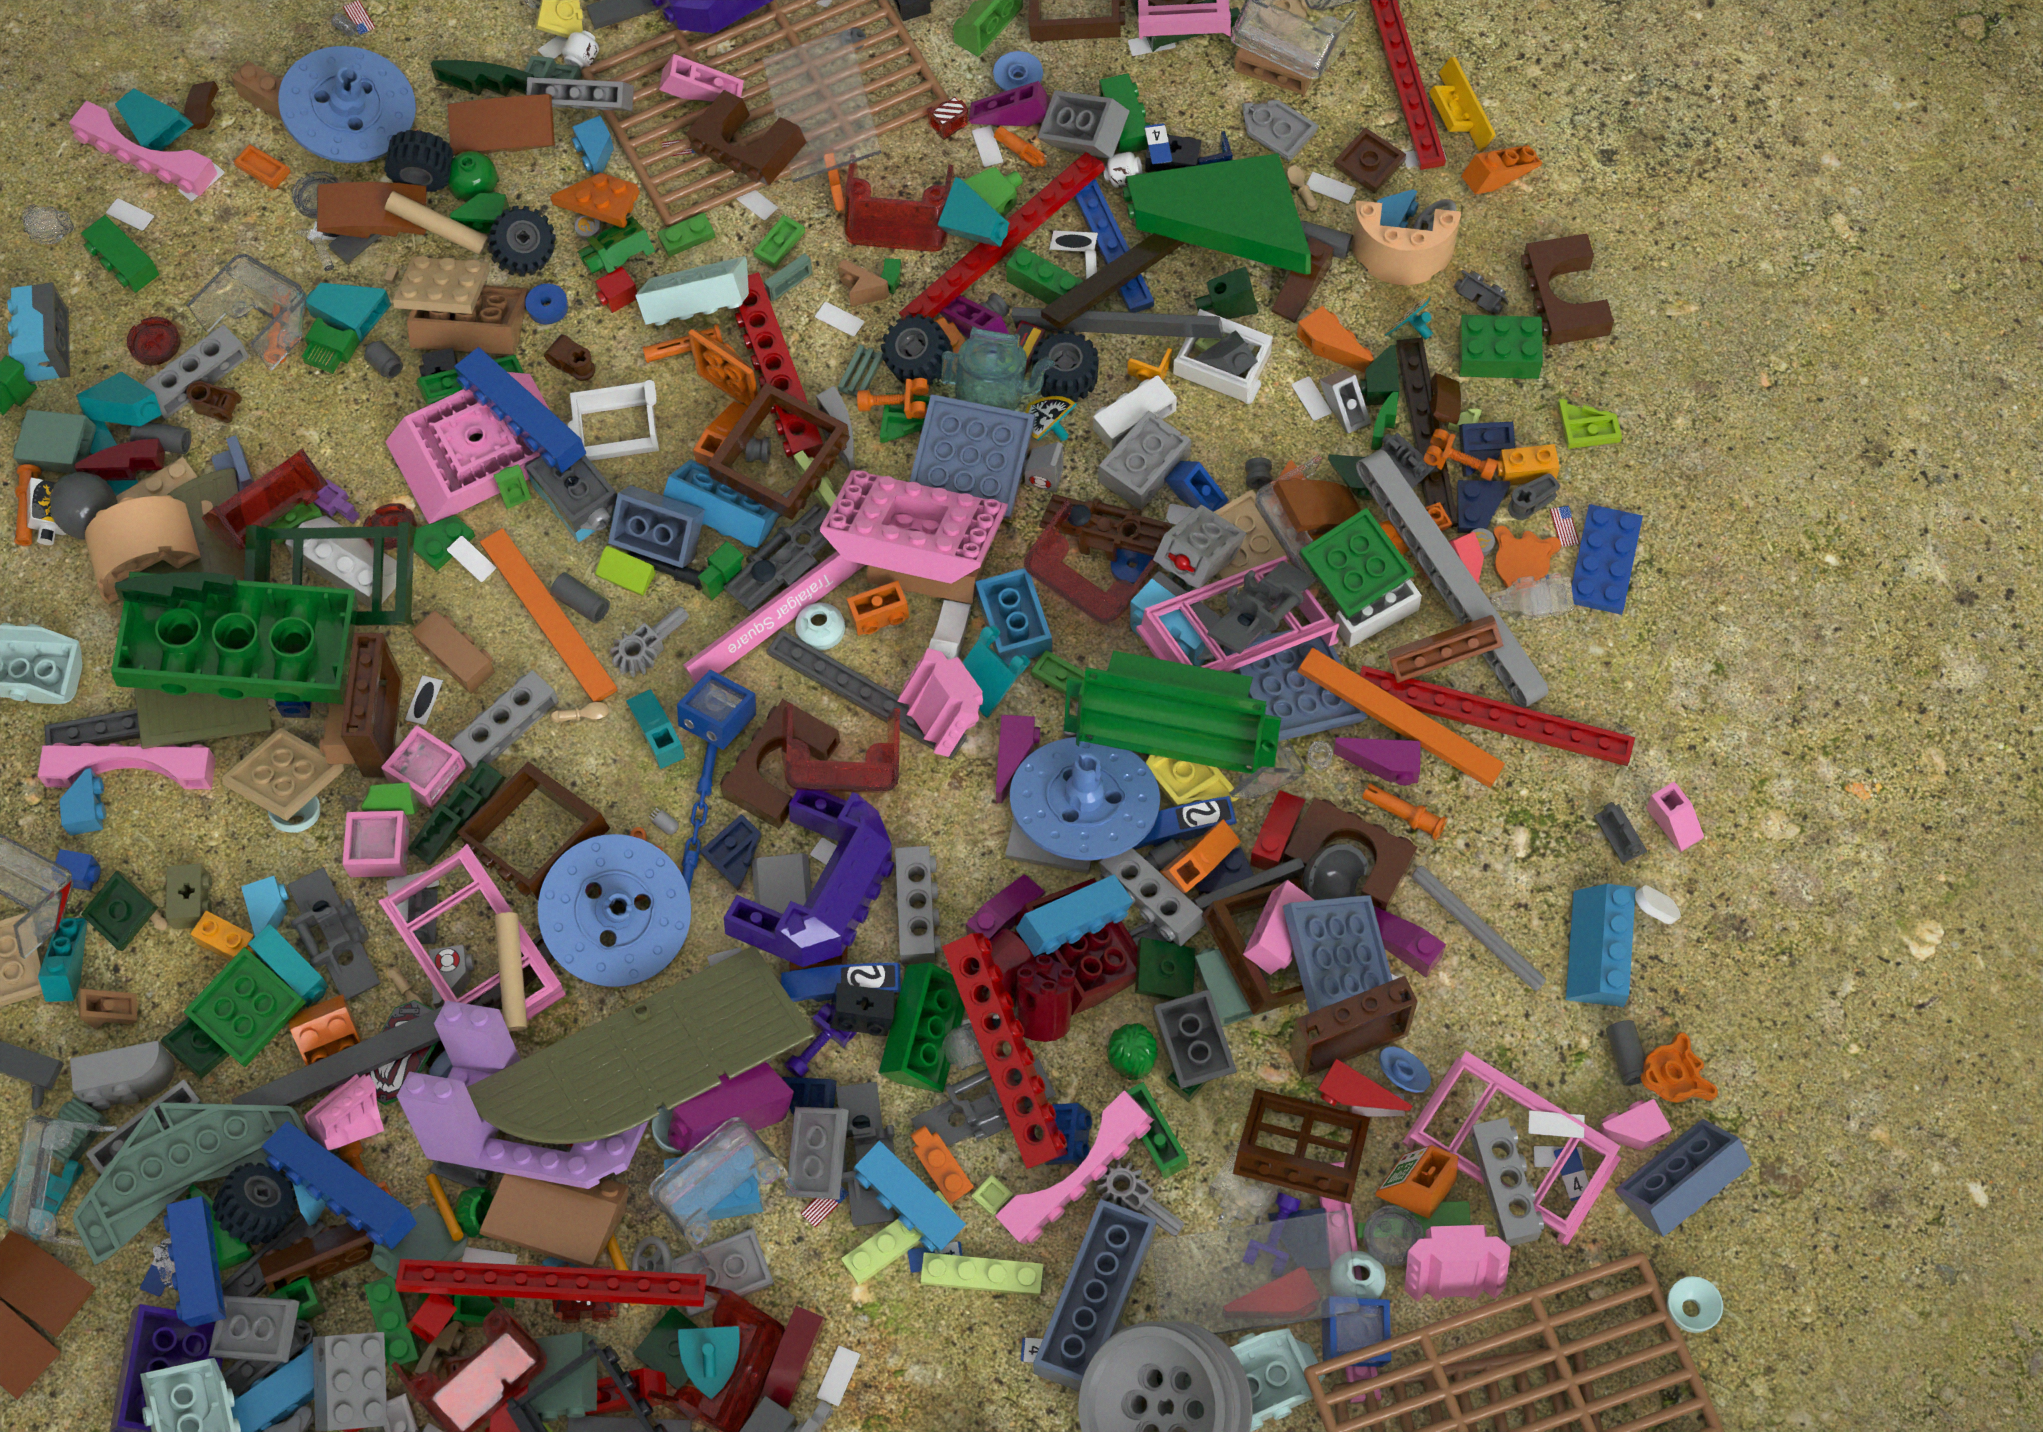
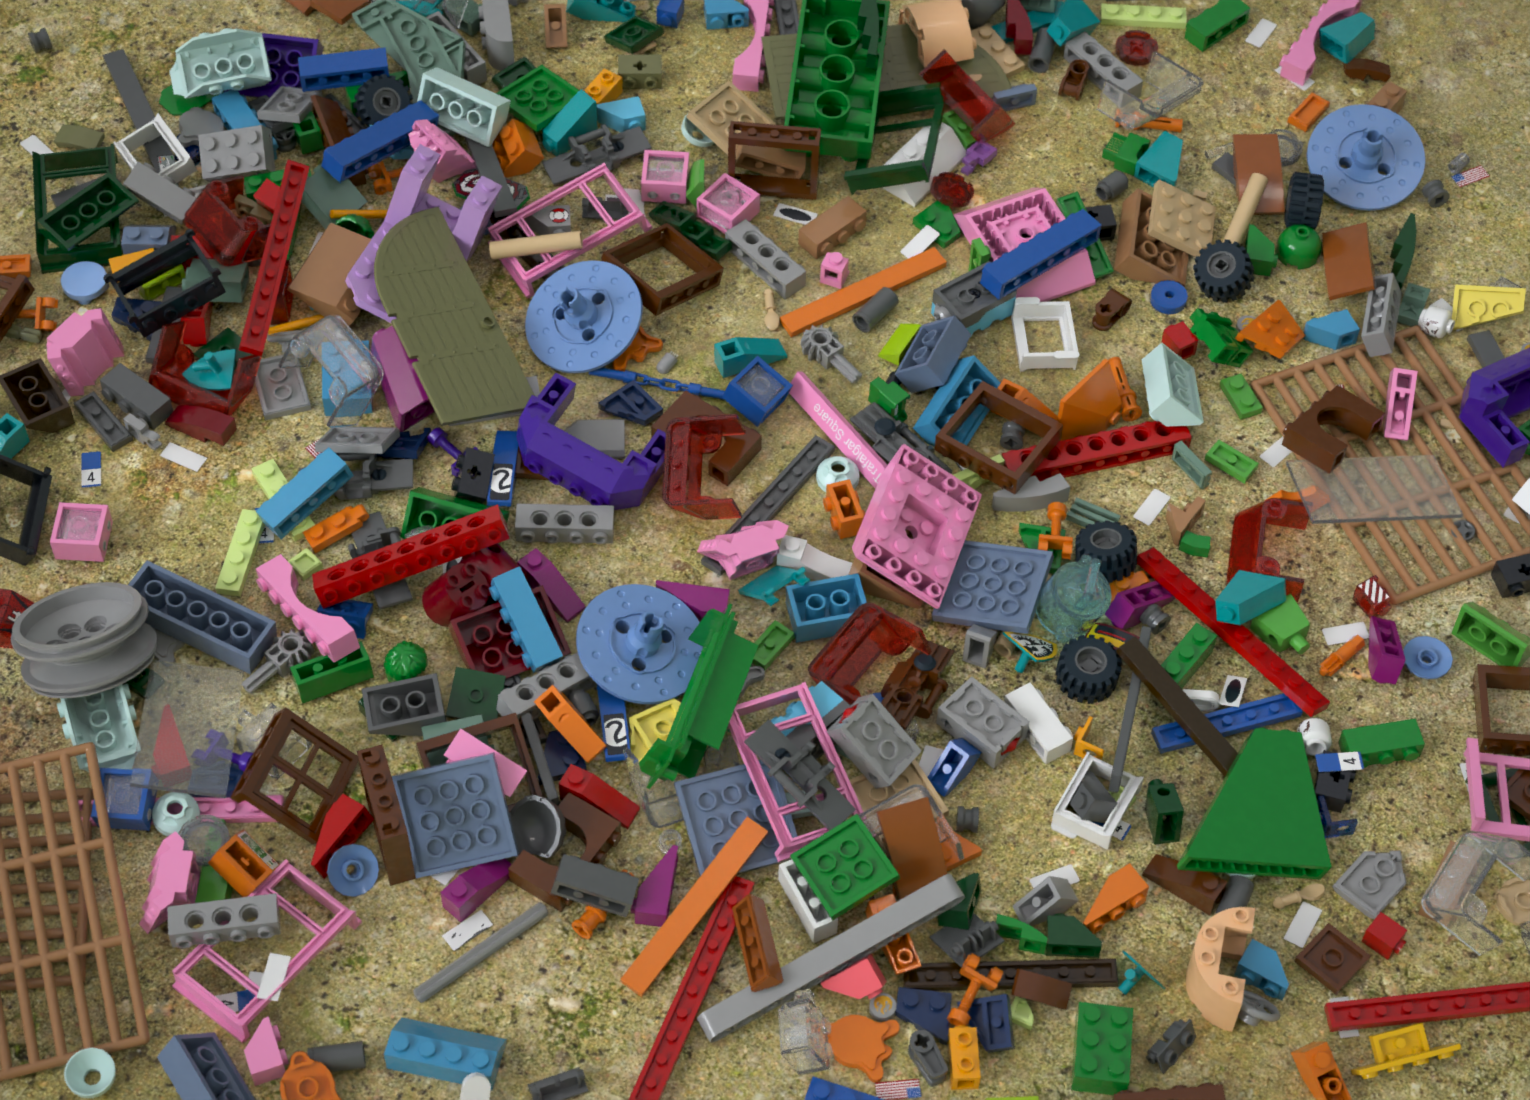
camera: 90 degrees right, 10 degrees down
light grey brick [1037,90,1130,159] -> none
none -> light aqua slope [417,67,511,147]
none -> white sticker [442,910,493,951]
none -> dark grey brick [550,854,639,917]
none -> bright pink brick [820,252,850,289]
none -> yellowish green plate [1100,3,1187,29]
none -> red brick [1361,912,1408,960]
none -> dark grey wheel [1422,179,1450,208]

